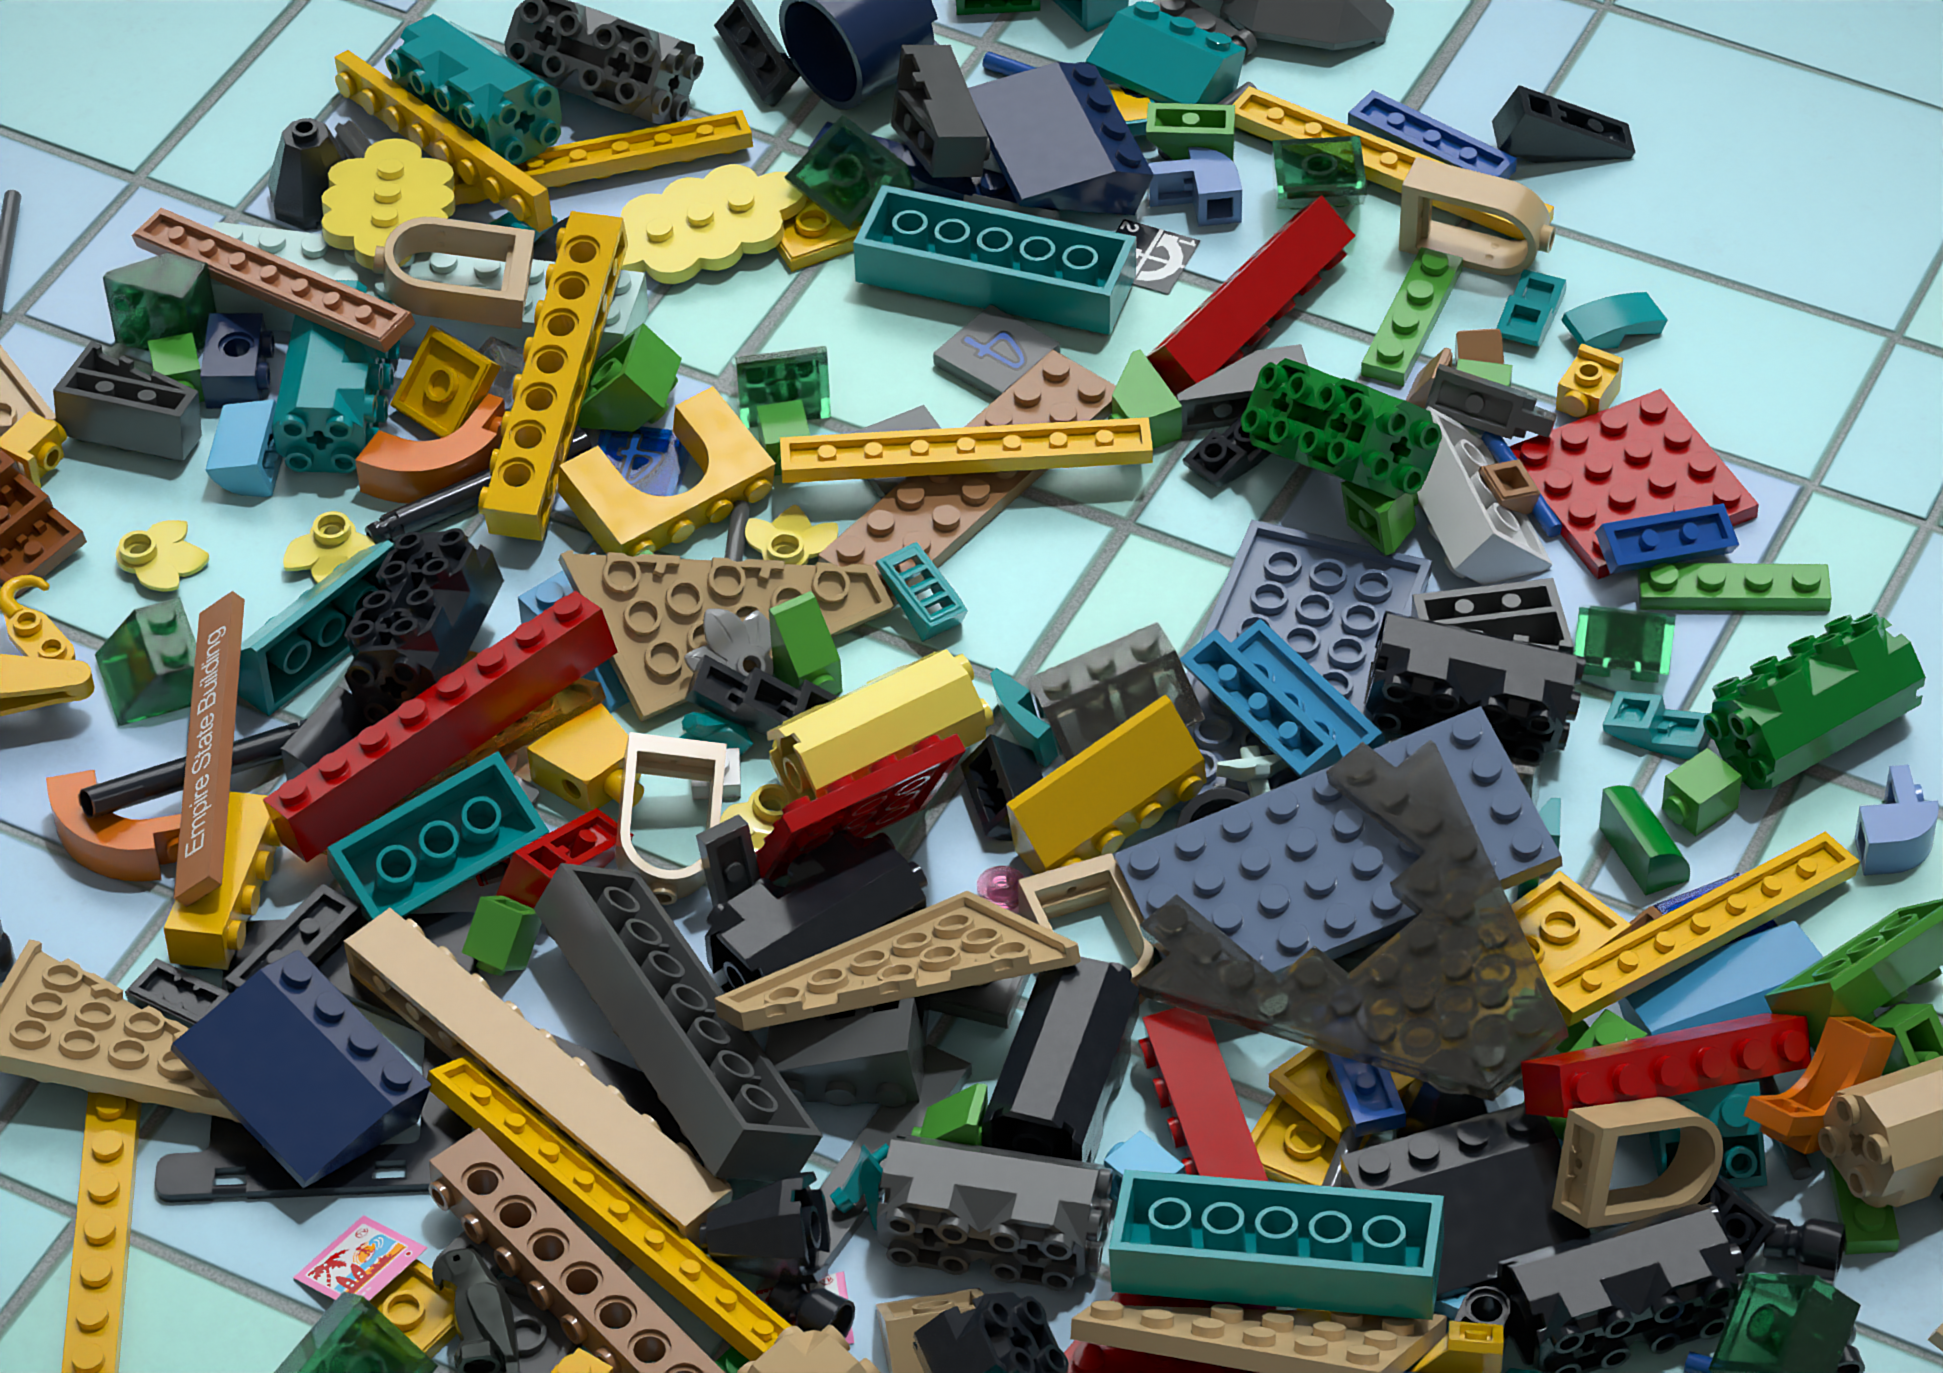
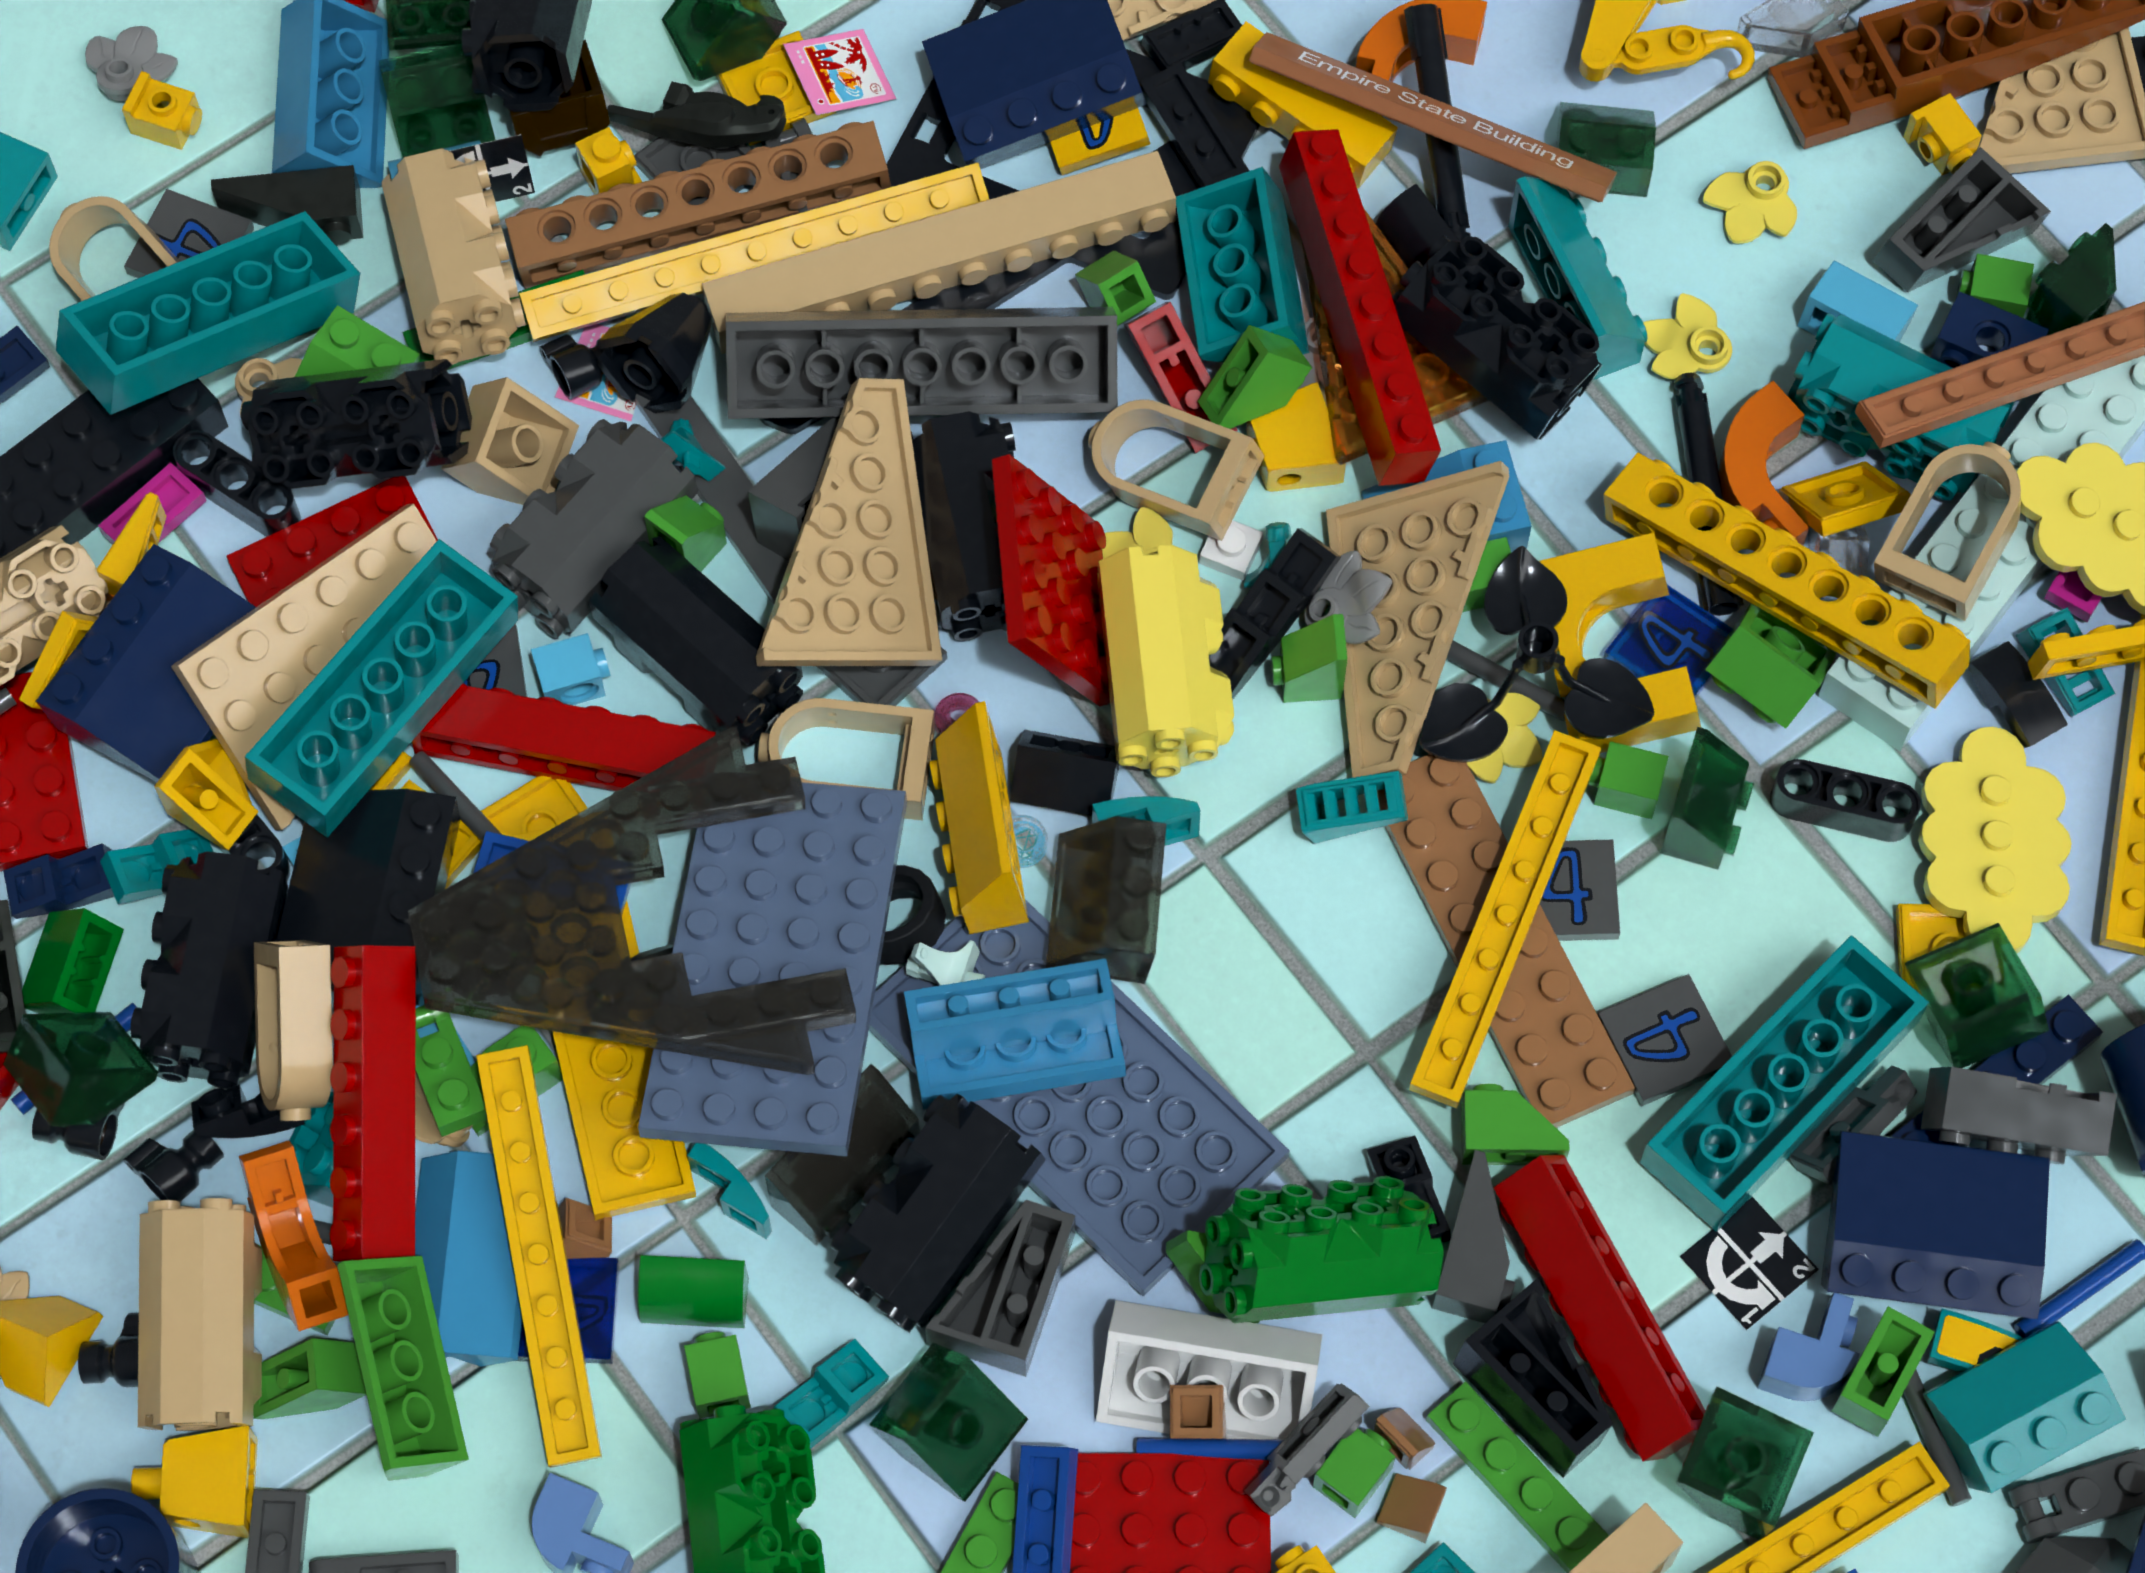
camera: 115 degrees right, 20 degrees up
dark grey plate [696,814,761,908] -> none
none -> bright green slope [1198,325,1312,429]
none -> black plant [1420,546,1654,762]
none -> black wedge [1453,1278,1613,1478]
none -> black beam [1770,759,1921,842]

